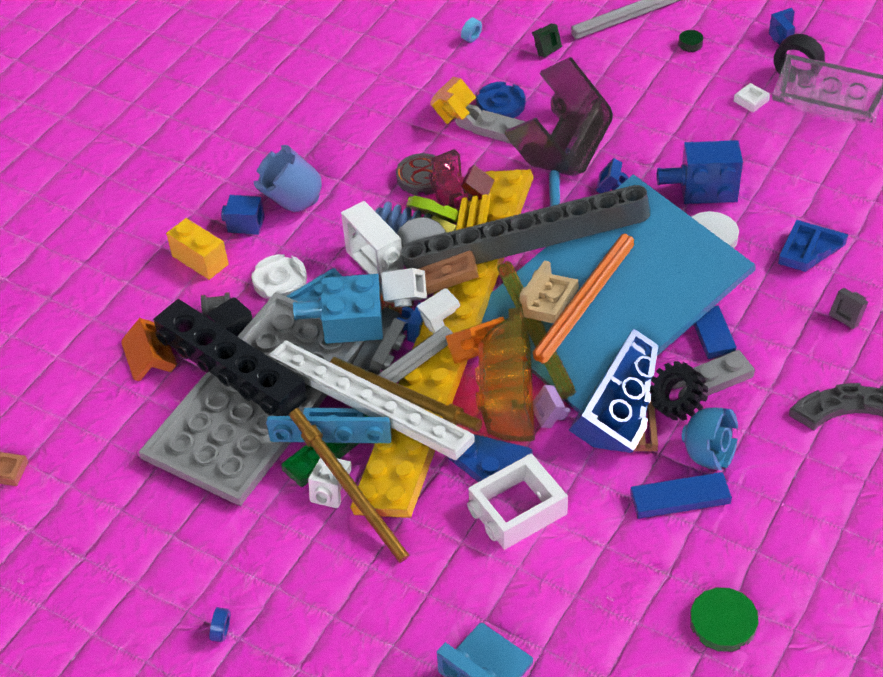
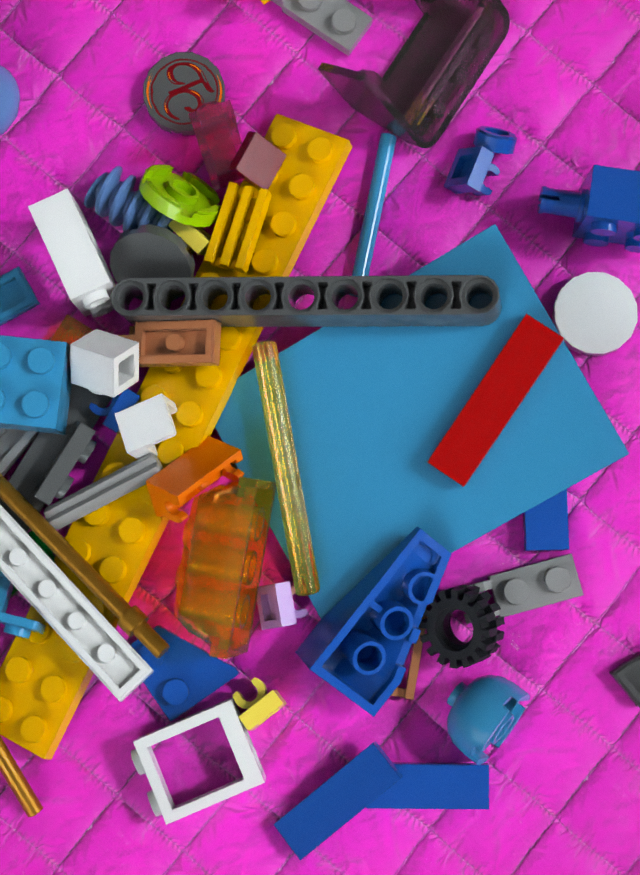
camera: 10 degrees right, 35 degrees up
tan bracket [519,261,579,324] -> none
orange axle [533,233,634,364] -> none
none -> light yellow tile [233,677,287,731]
none -> blue tile [274,741,403,860]
none -> red tile [427,313,565,487]
none -> blue tile [473,126,517,154]

